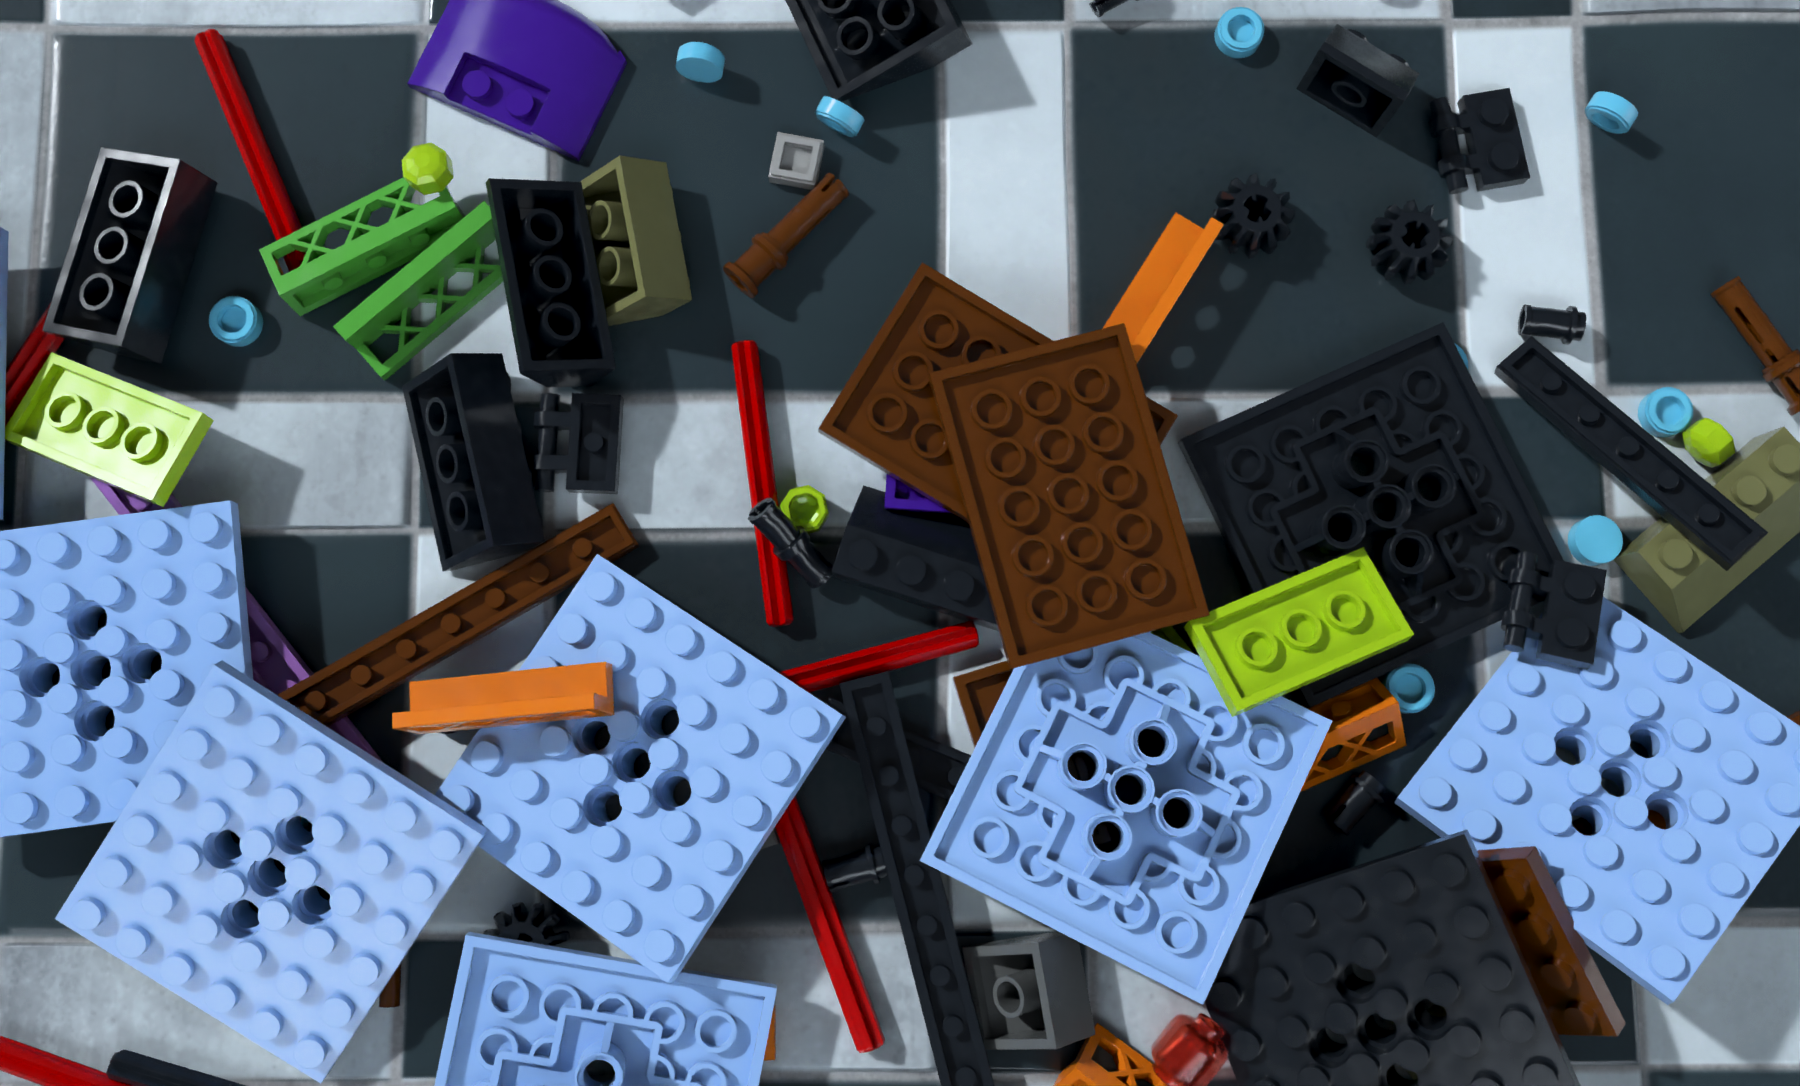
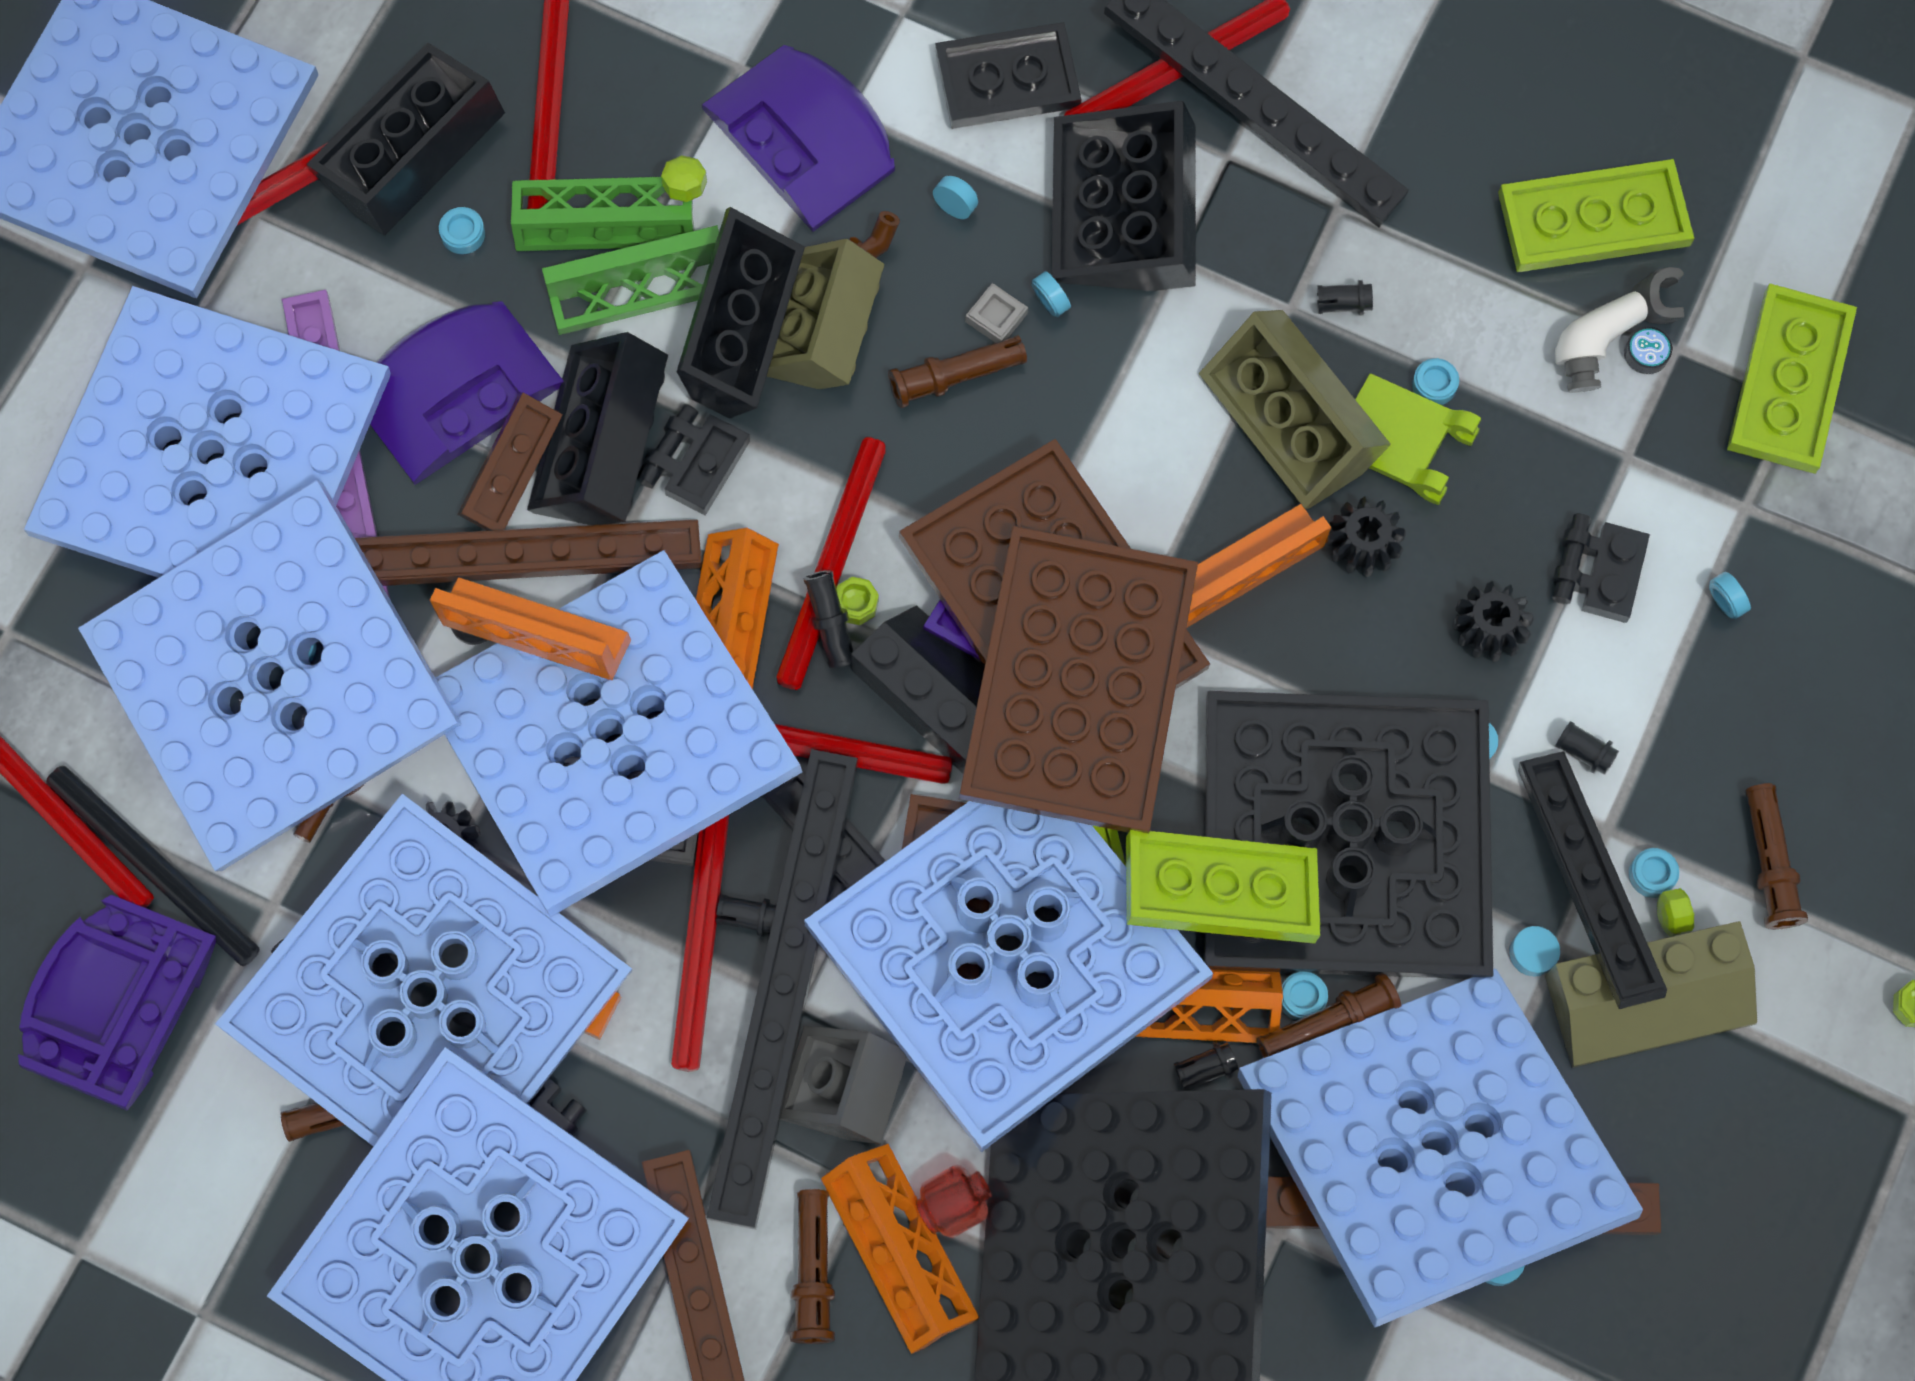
camera: 25 degrees right, 10 degrees down
plate [5,352,214,507] -> none
black slope [1296,24,1420,138] -> none
reddish brown plate [1477,846,1626,1037] -> none
black plate [1501,552,1607,670] -> none
none -> dark purple slope [370,301,564,485]
none -> reddish brown plate [457,393,563,531]
none -> orange fence [696,528,779,689]
none -> reddish brown arm [849,211,900,258]
none -> olive slope [1199,310,1391,509]
none -> reddish brown pin [1256,973,1402,1058]
none -> lime flag [1355,373,1481,505]

